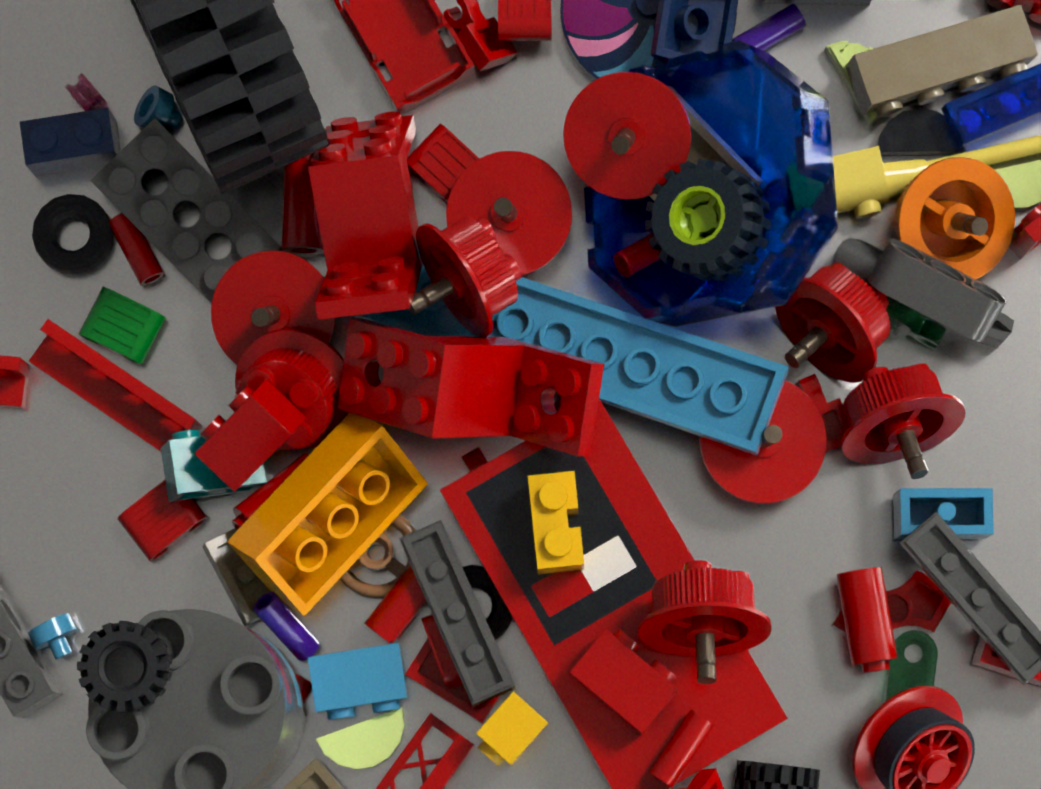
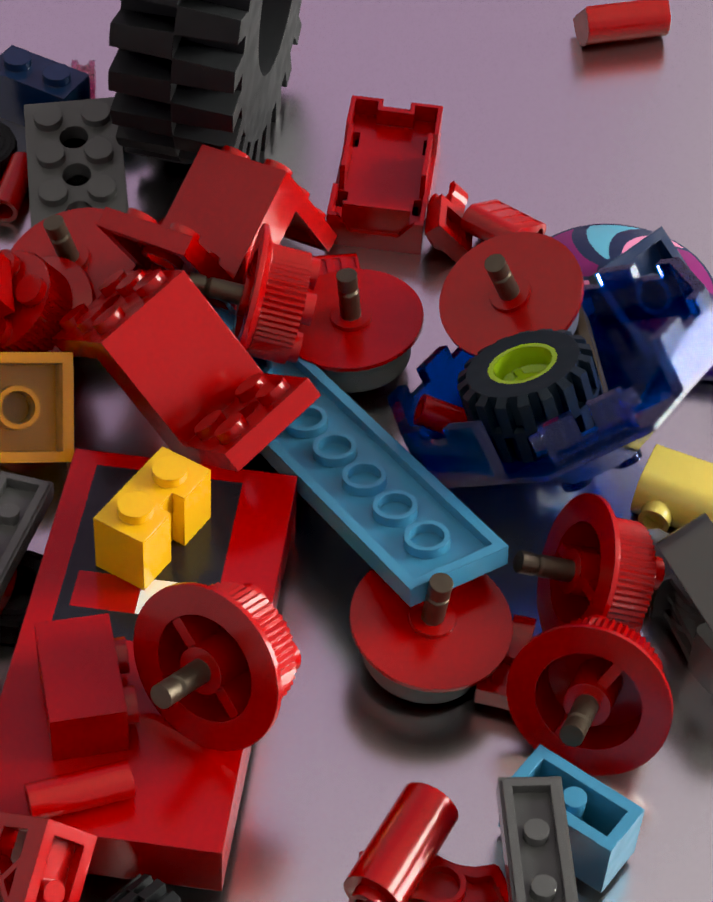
camera: 30 degrees right, 35 degrees down
clear green plate [886,296,947,350] -> none

